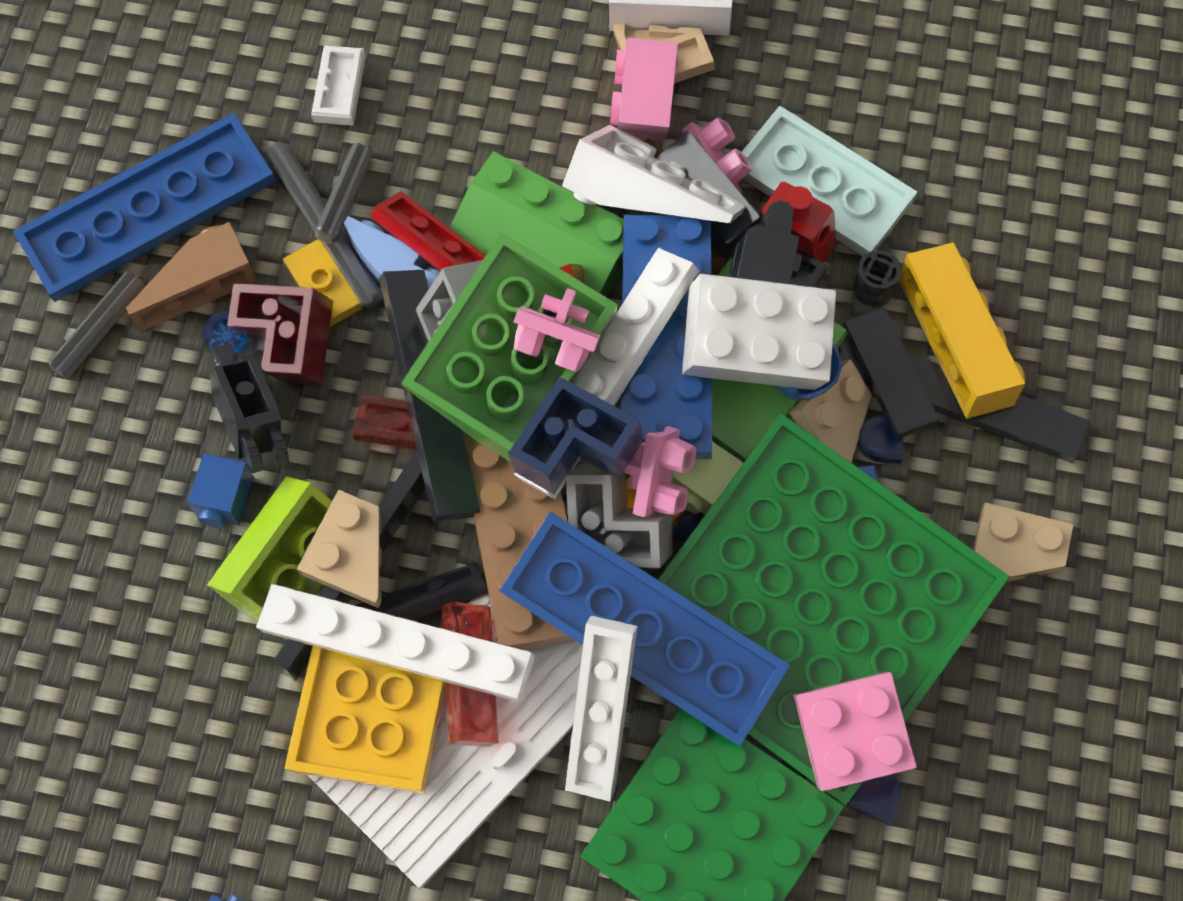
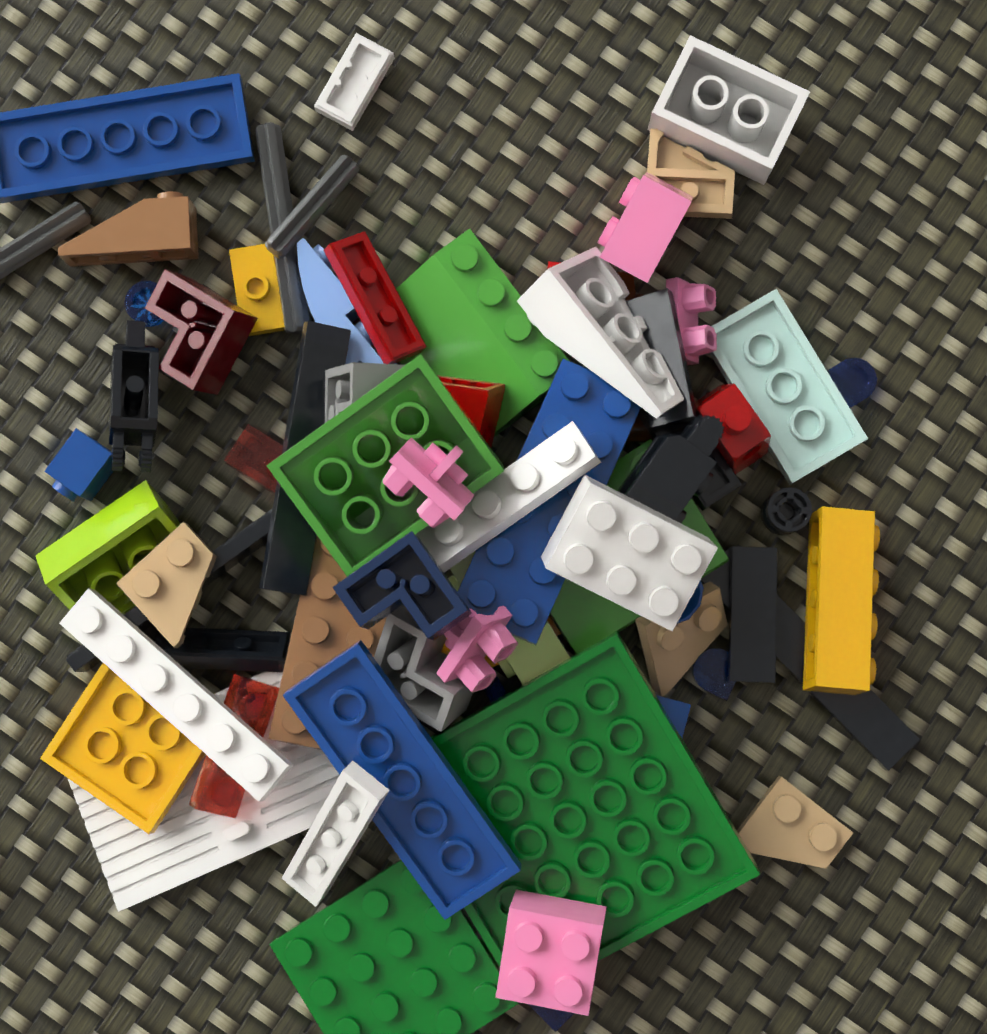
camera: 25 degrees right, 15 degrees up
none -> clear blue tile [827,358,877,408]

